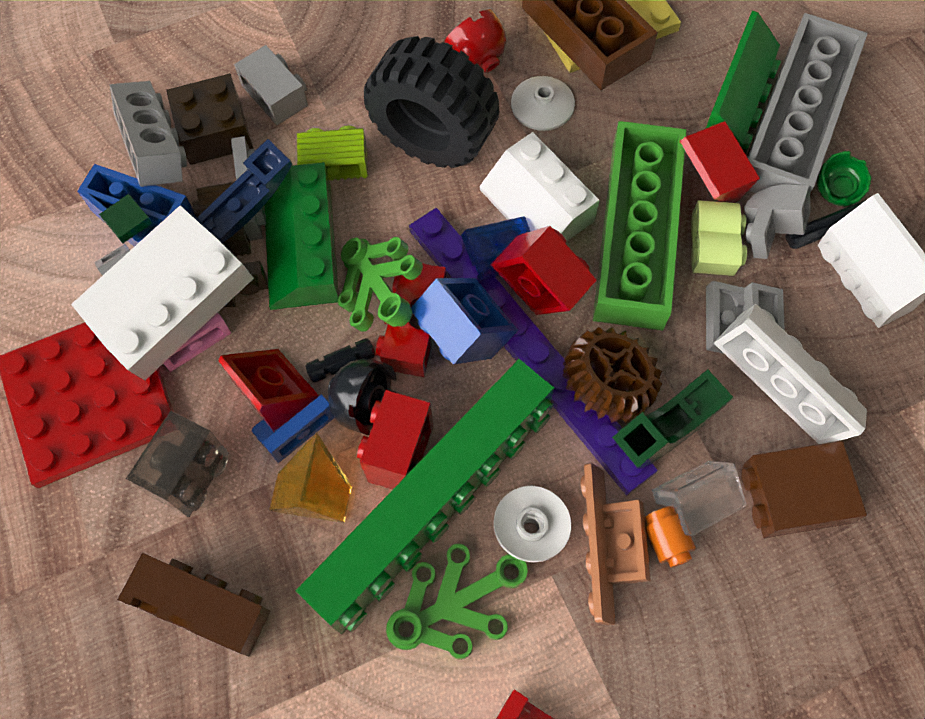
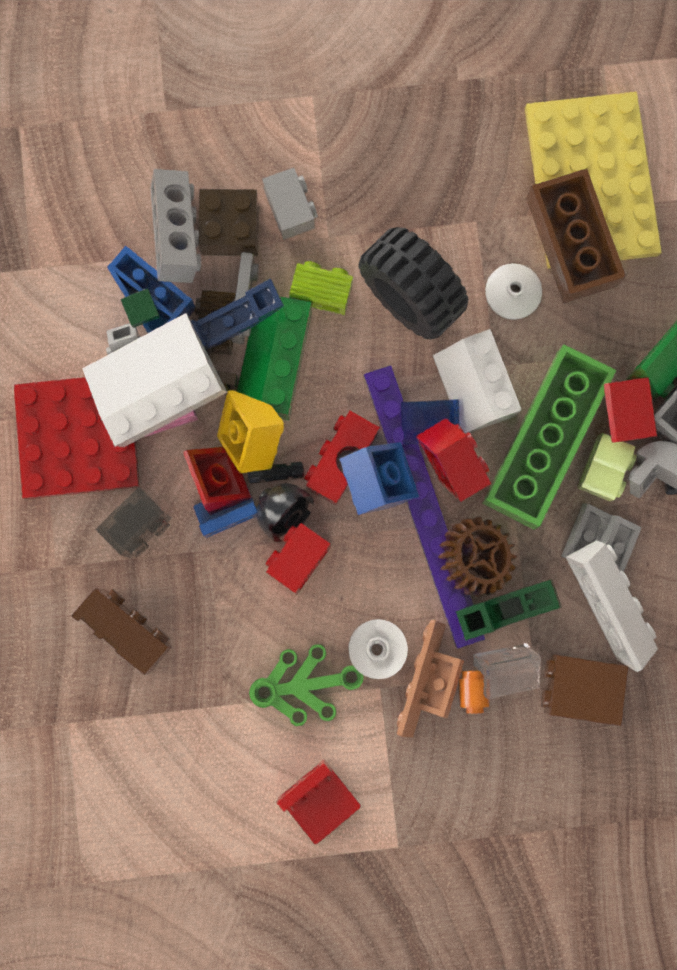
camera: 15 degrees right, 15 degrees up
clear yellow slope [269,433,352,523] -> none
green brick [295,359,554,634] -> none
bright green plant [338,237,423,332] -> none
red cylinder [444,9,506,73] -> none
none -> yellow slope [217,390,284,473]

